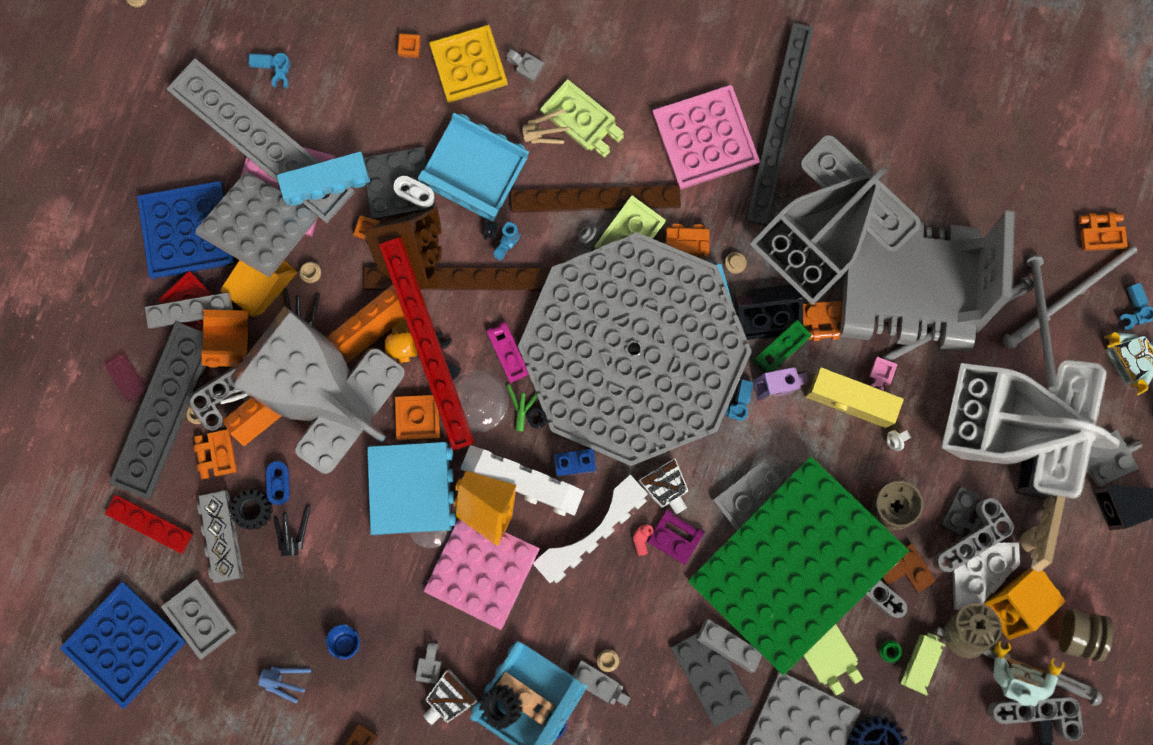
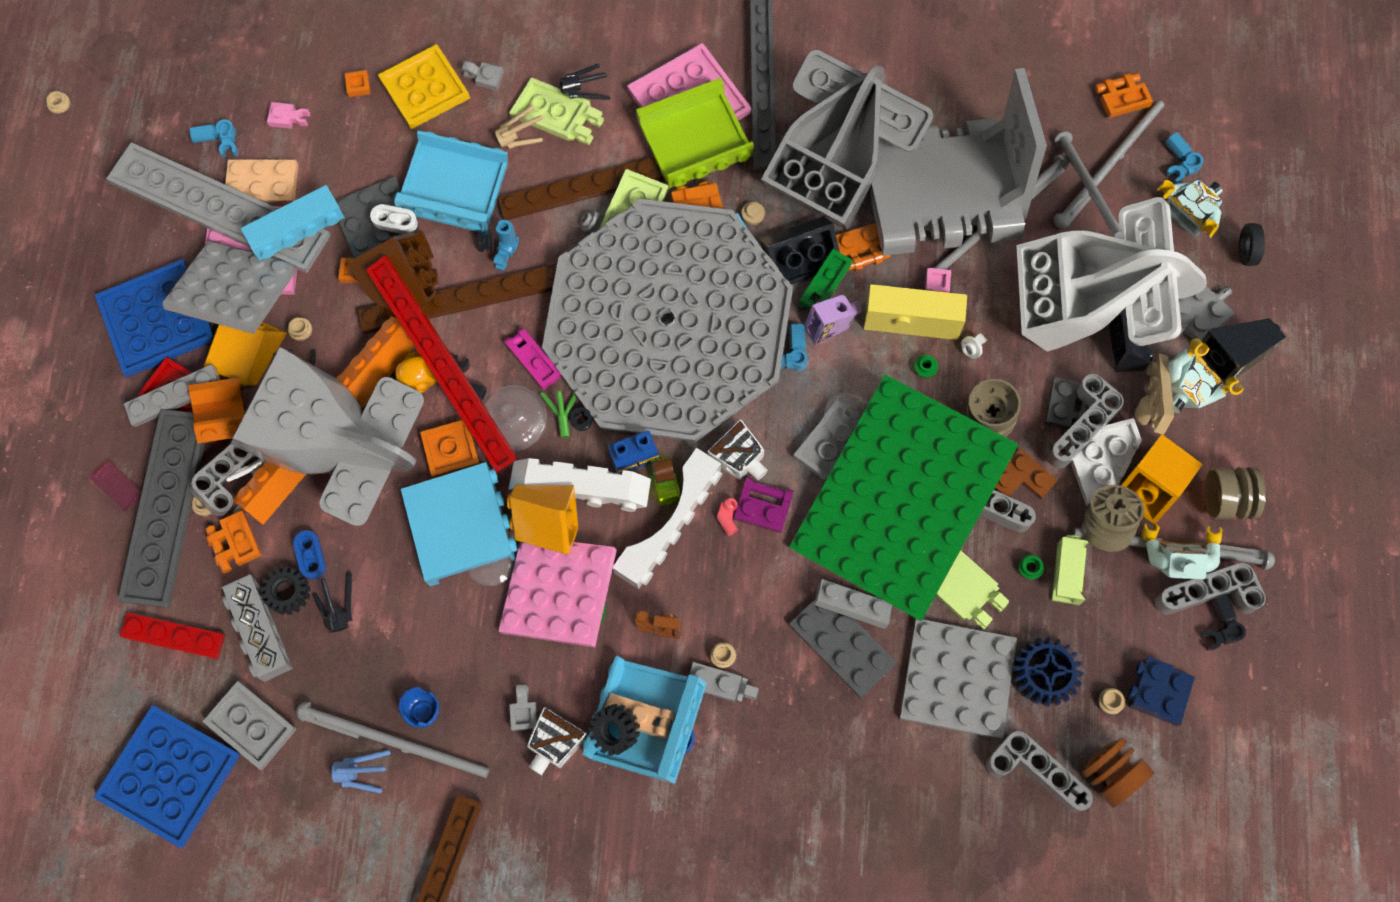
camera: 10 degrees left, 10 degrees down
none -> light nougat plate [225,160,298,205]
none -> bright pink plate [267,102,310,129]
none -> light grey bar [296,702,490,778]
none -> black plant [560,64,610,100]
none -> dark orange plate [634,611,682,639]
none -> lime panel [636,78,754,188]
none -> leg [651,456,681,506]
none -> green plate [914,355,938,378]
none -> torso [1168,338,1244,413]

